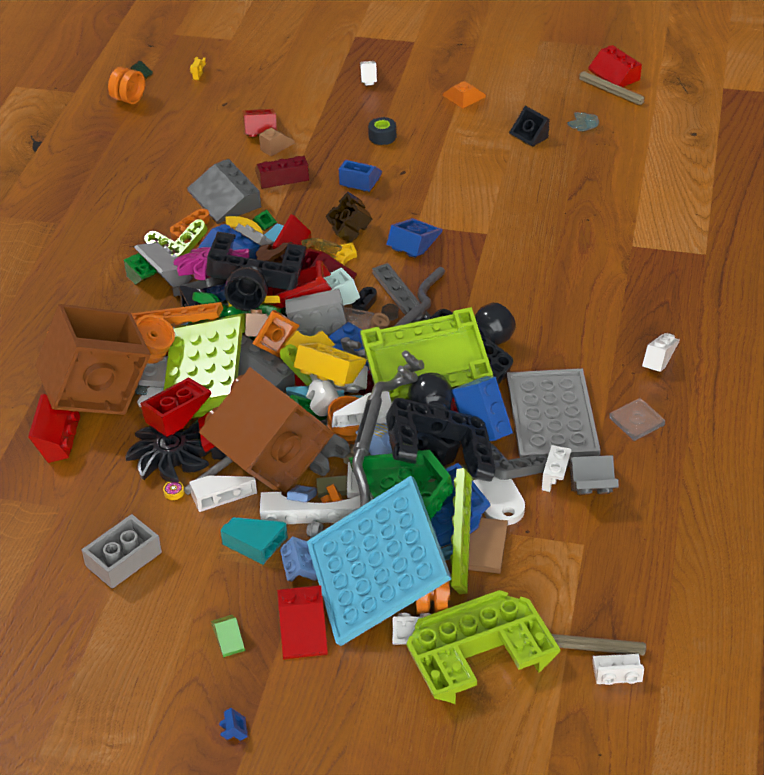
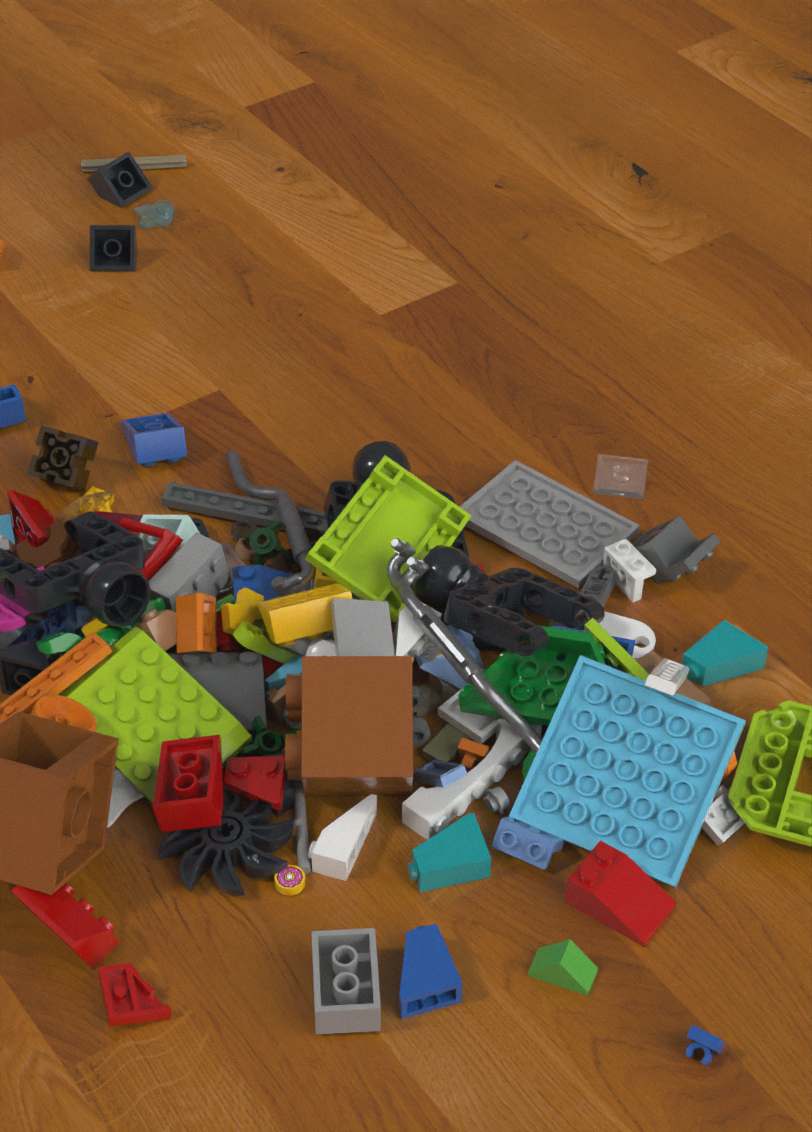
camera: 50 degrees left, 0 degrees up
blue slope [452,376,513,441] -> none
red slope [588,45,642,87] -> none
white slope [642,333,680,372] -> none
none -> black slope [87,151,153,208]
none -> red wing [98,963,171,1027]
none -> dark green brick [243,520,293,566]
none -> light grey tile [331,598,395,656]
none -> blue slope [399,923,463,1019]
none -> white tile [645,658,689,695]
none -> teal slope [682,620,768,687]

